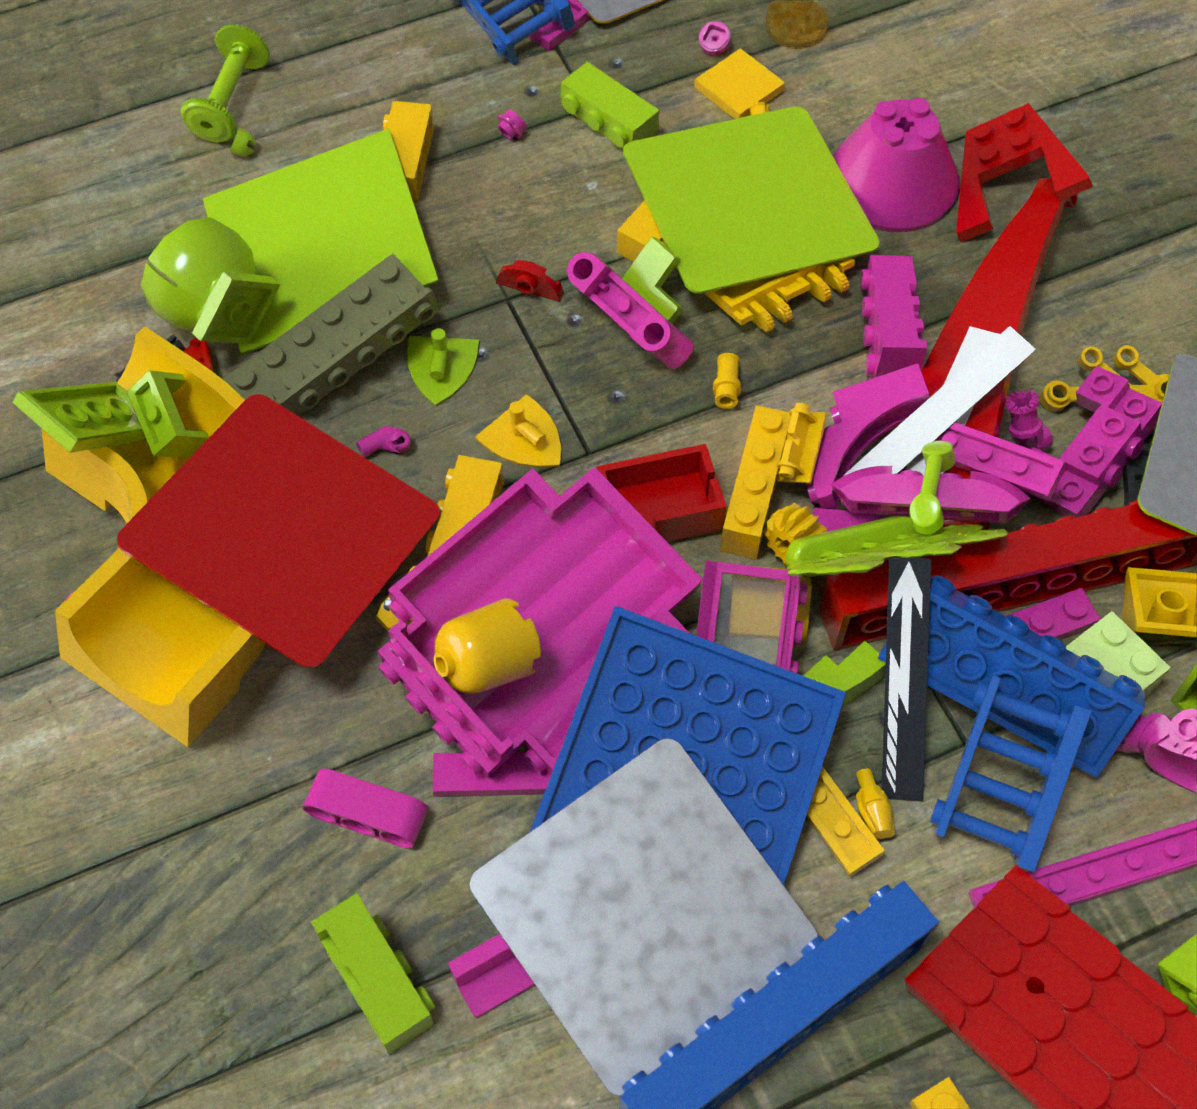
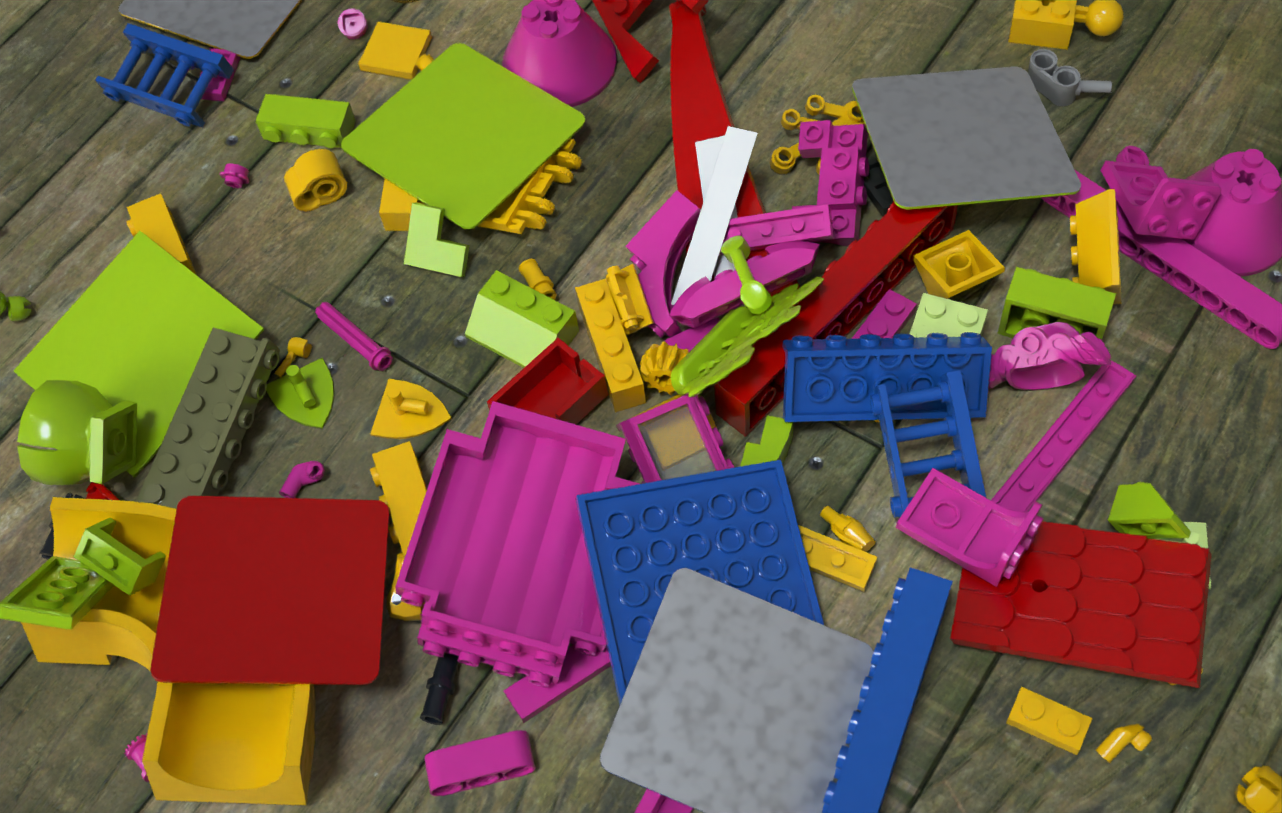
camera: 25 degrees left, 0 degrees up
yellow cylinder [434,598,541,695] -> none
red plate [496,260,564,302] -> none
dark pink plate [567,252,694,369] -> none
dark pink wedge [860,255,927,379] -> none
black sticker [882,557,931,800] -> none
dark pink connector [1006,390,1053,452] -> none
none -> yellow hand [274,337,312,378]
none -> yellow piece [284,149,347,212]
none -> dark pink axle [315,302,393,371]
none -> black pin [420,653,459,725]
none -> lime slope [465,270,579,368]
none -> dark pink bracket [896,468,1044,587]

